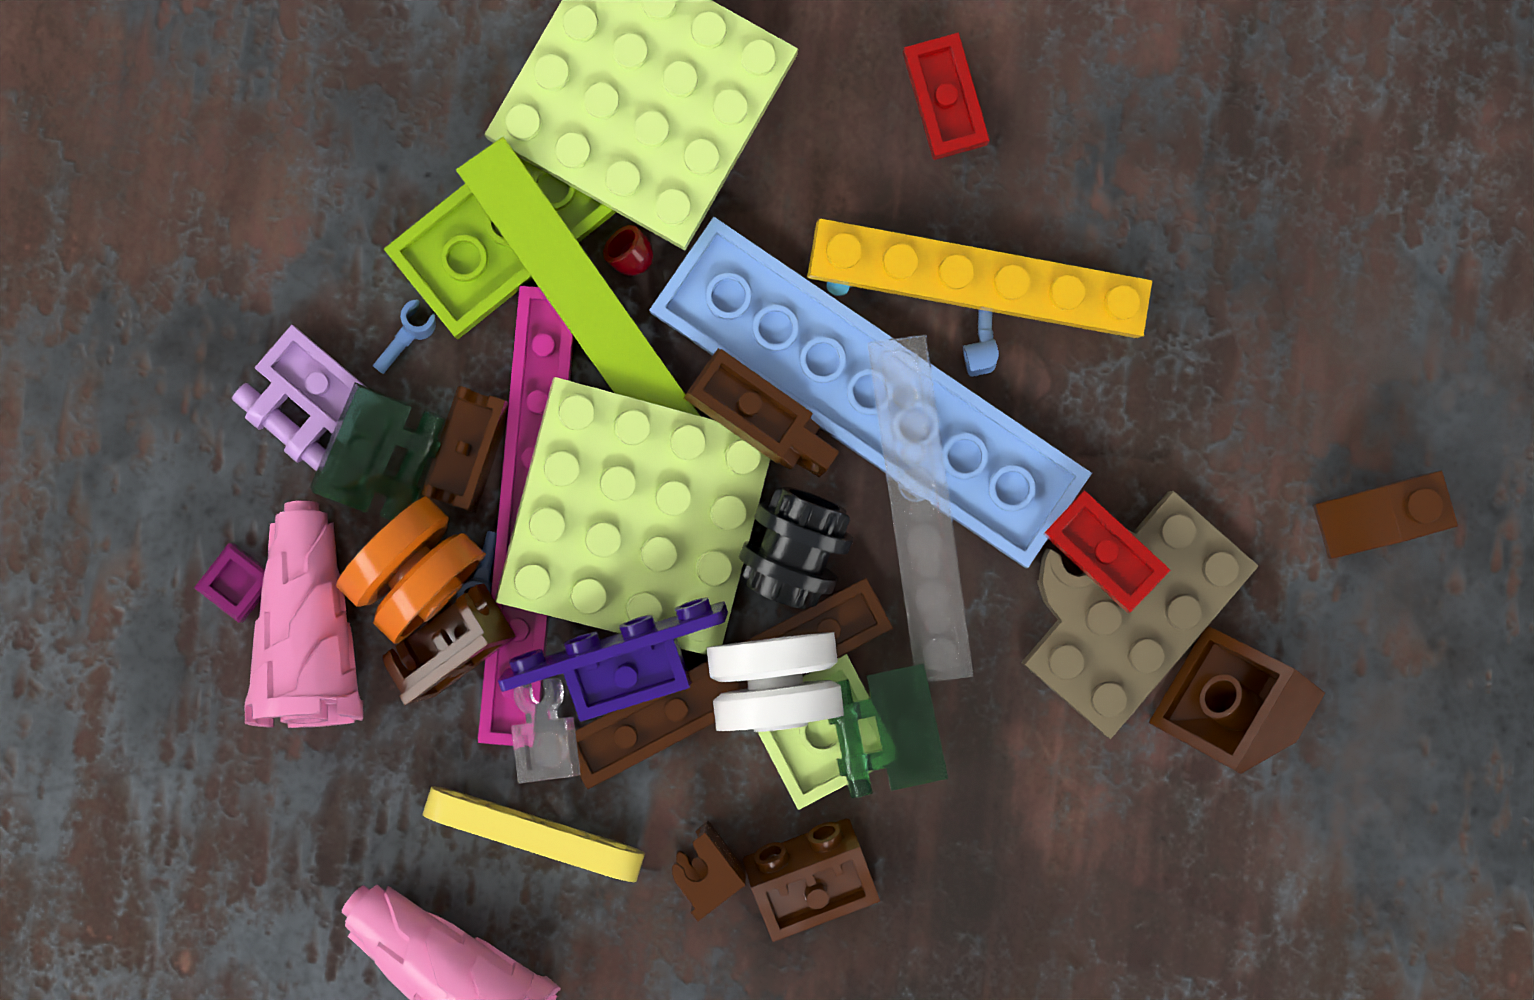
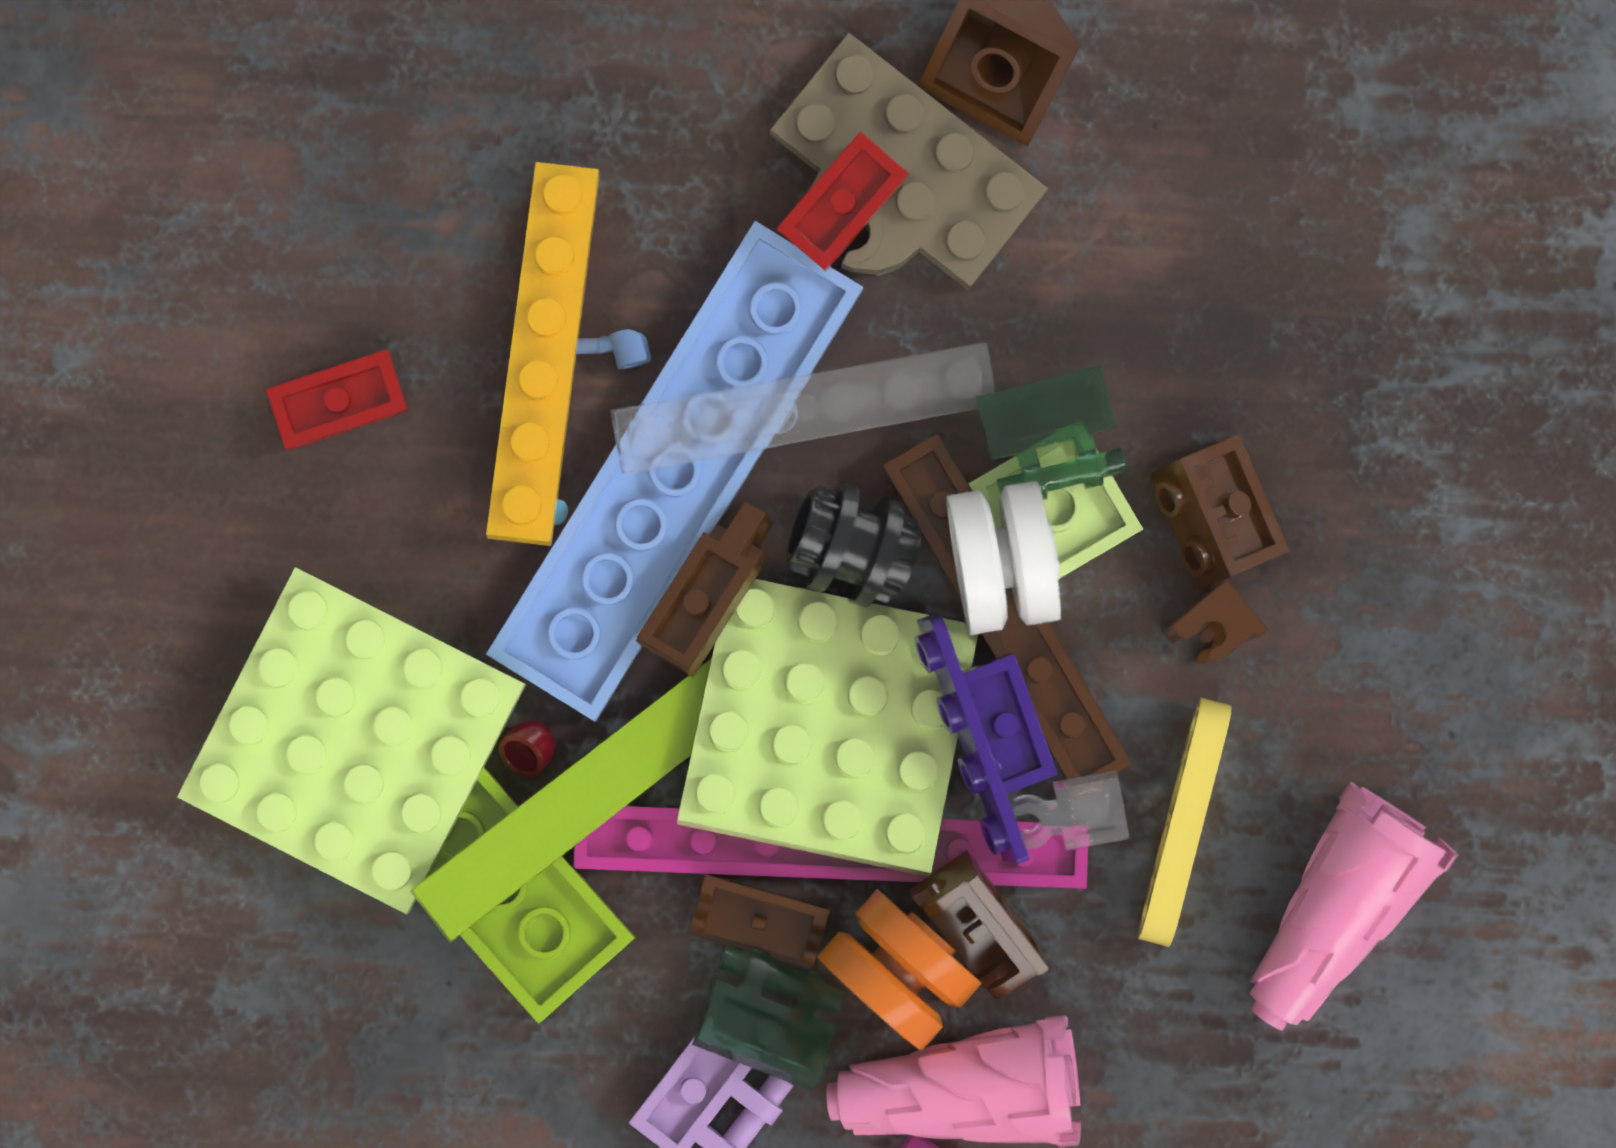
camera: 90 degrees left, 0 degrees up
medium blue hand [373,299,436,374] -> none
medium blue hand [457,531,497,598] -> none

